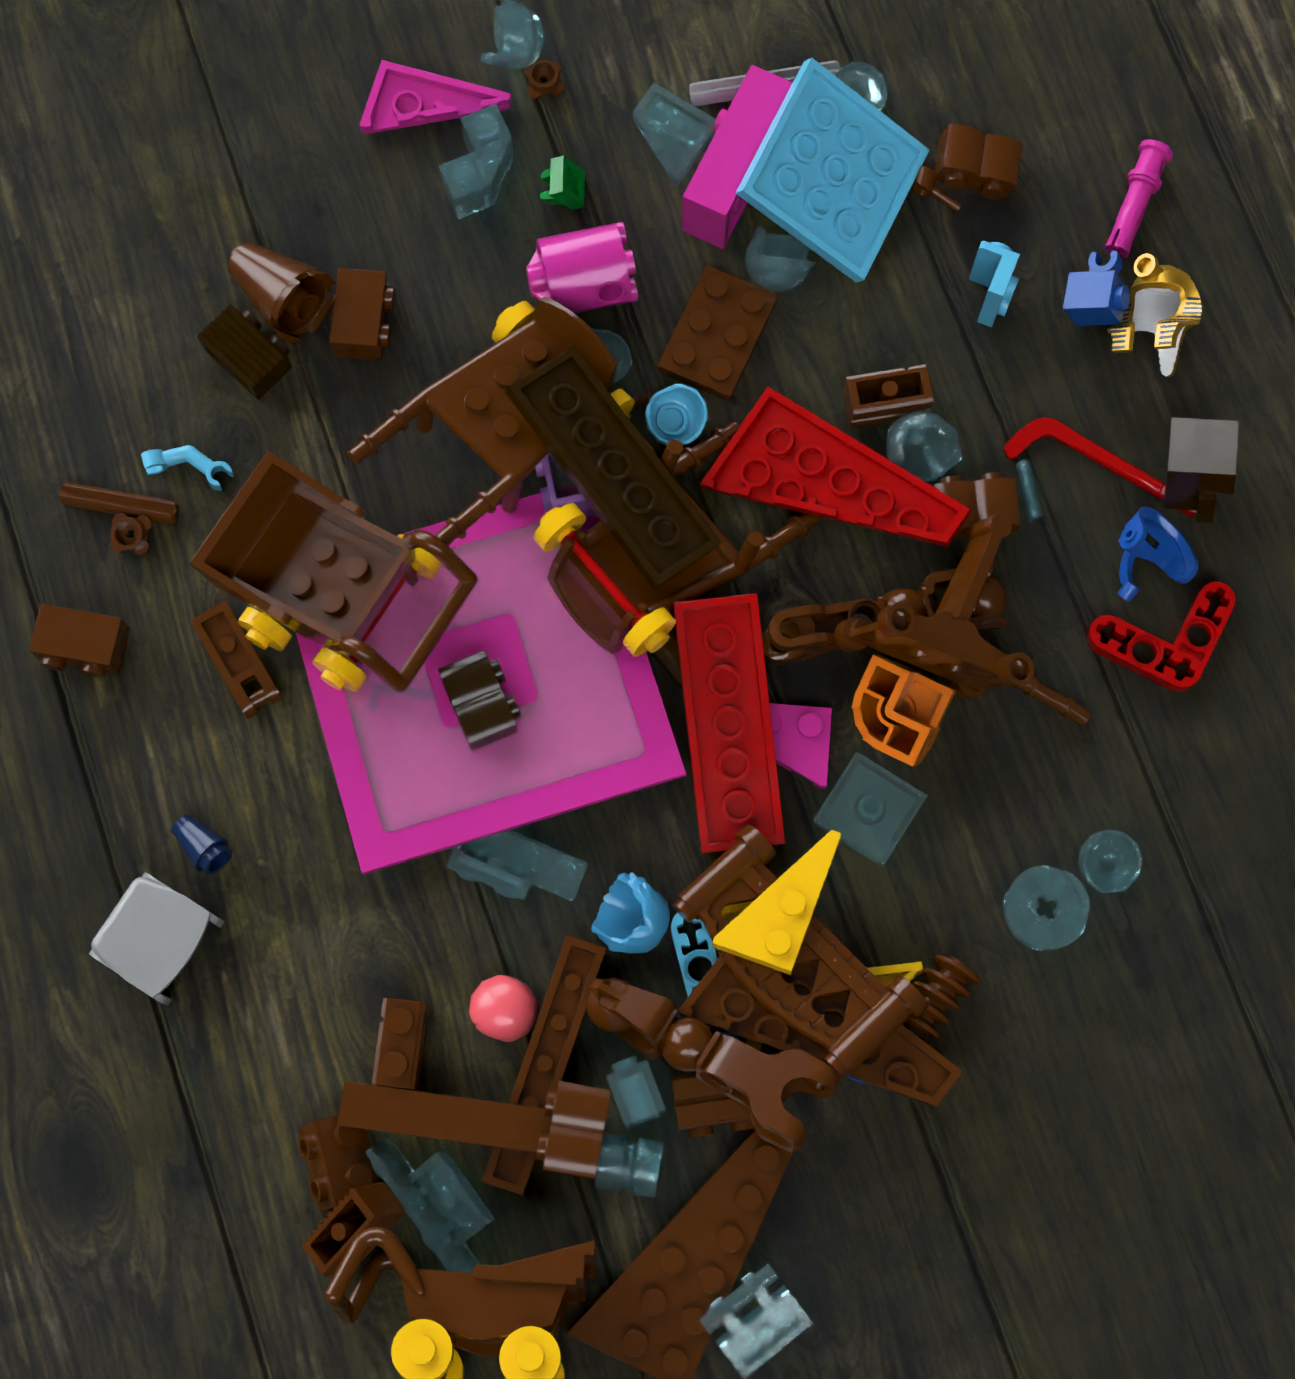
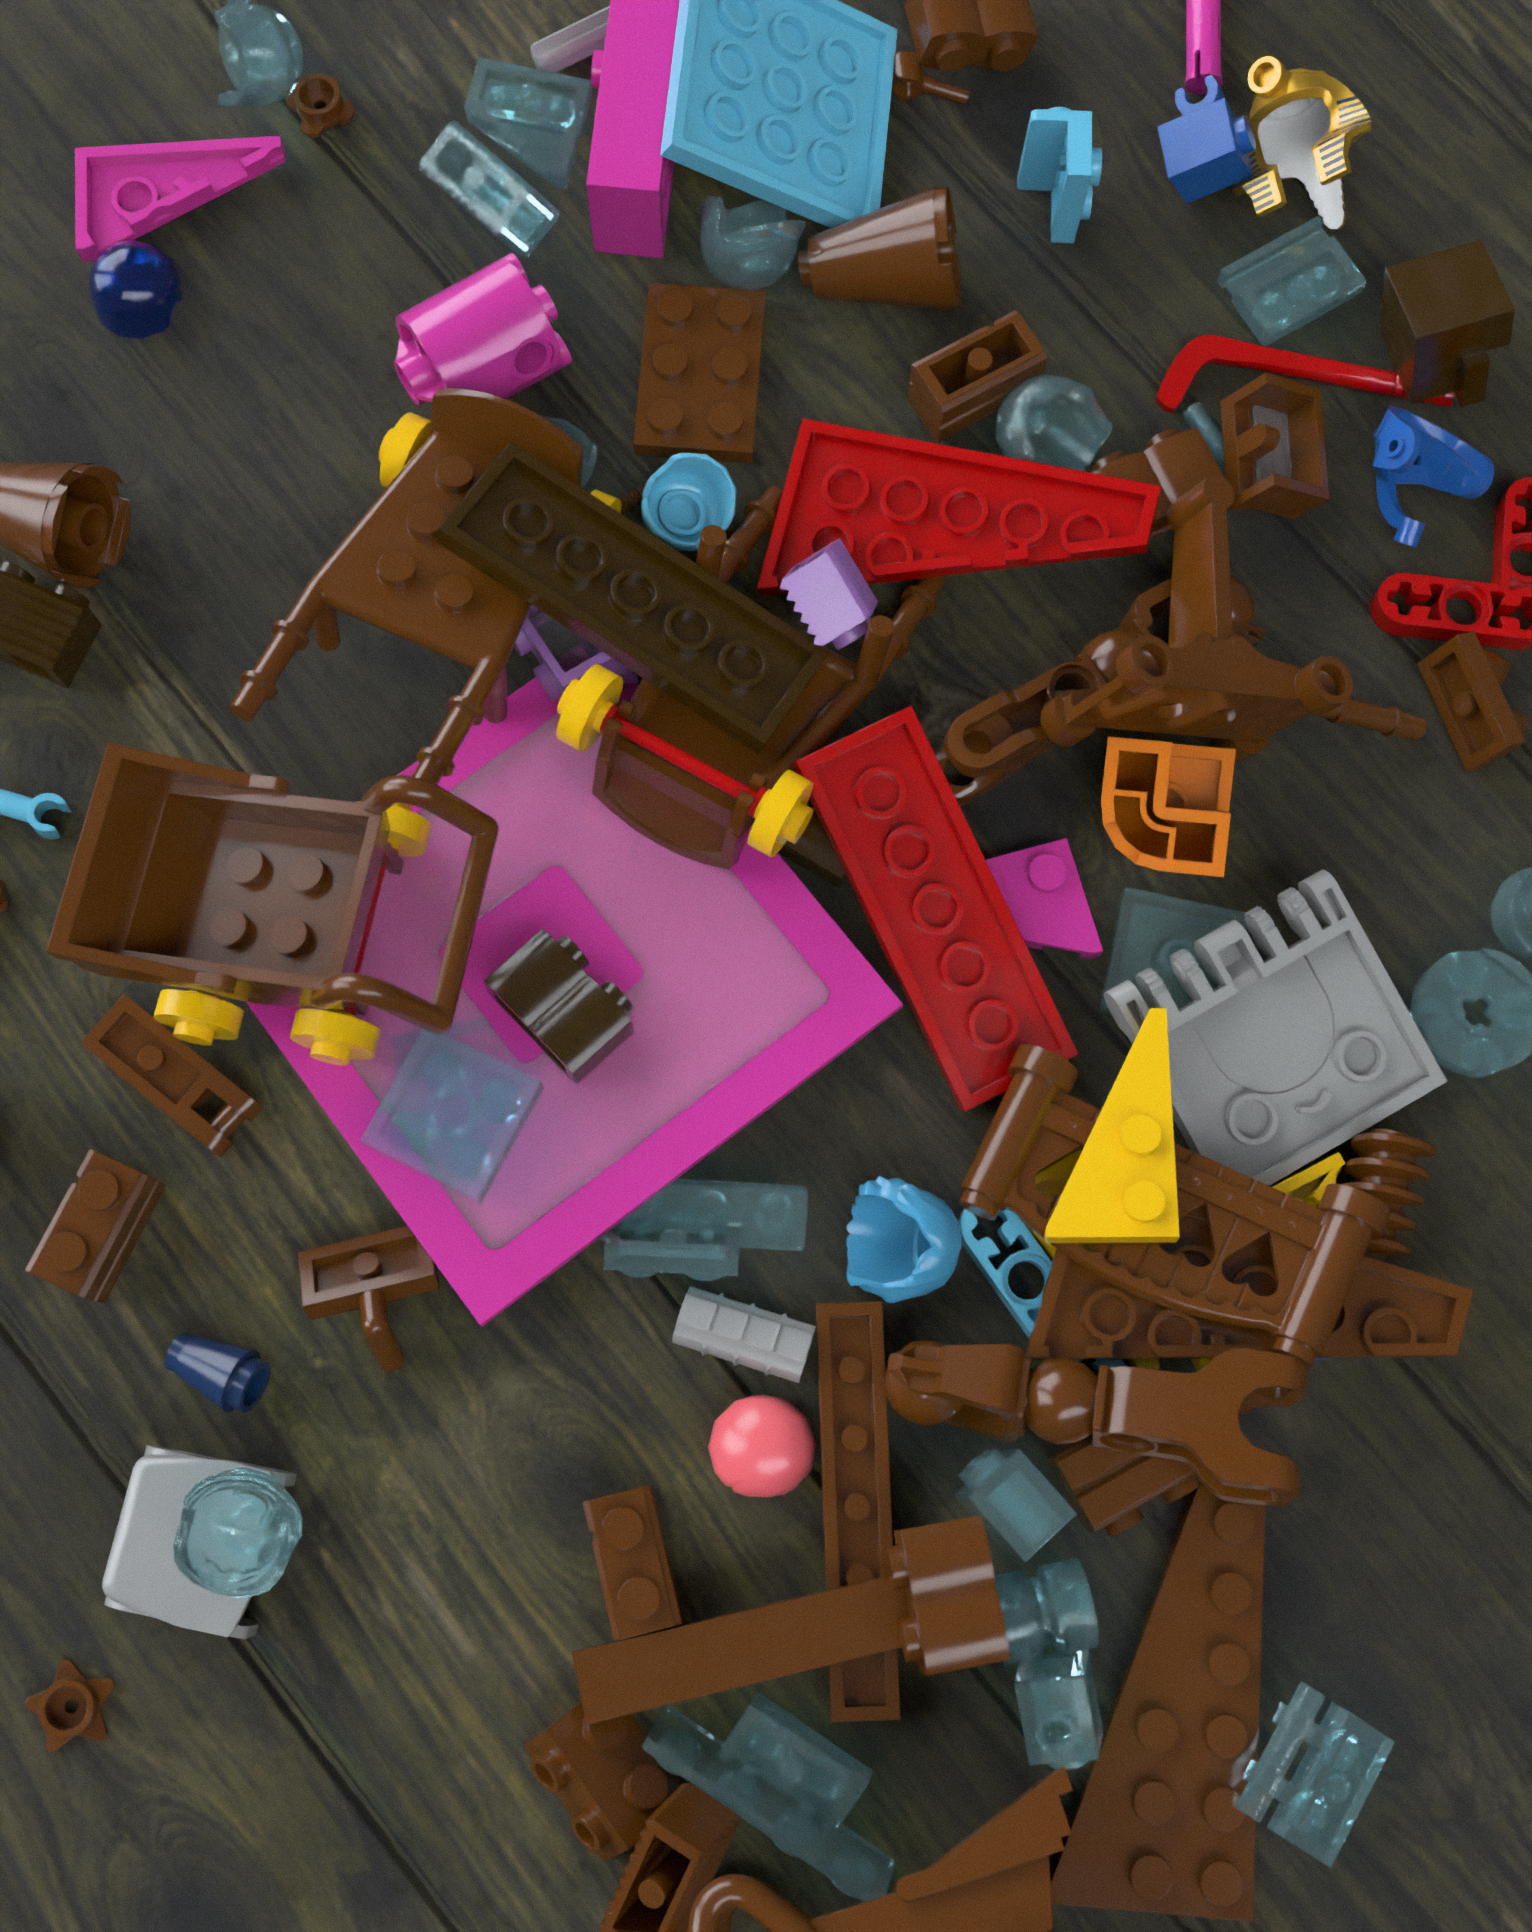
camera: 25 degrees left, 0 degrees up
reddish brown brick [329,268,396,361] -> none
clear light blue brick [439,104,514,219] -> none
green tile [540,155,585,210] -> none
none -> reddish brown brick [25,1149,167,1304]
none -> reddish brown plate [25,1659,115,1752]
none -> clear blue hair [89,240,182,339]
none -> clear light blue helmet [173,1468,302,1598]
none -> reddish brown plate [298,1226,440,1372]
none -> clear light blue plate [360,1029,544,1204]
none -> clear light blue brick [419,121,559,257]
none -> light grey axle [672,1286,816,1383]
none -> brick [780,538,878,650]
none -> reddish brown cone [798,186,962,311]
none -> clear light blue brick [1014,1650,1103,1770]
none -> light grey hinge [1104,869,1447,1186]
none -> clear light blue plate [1217,216,1367,346]
none -> reddish brown window [1220,372,1330,520]
none -> reddish brown tile [1417,632,1529,773]

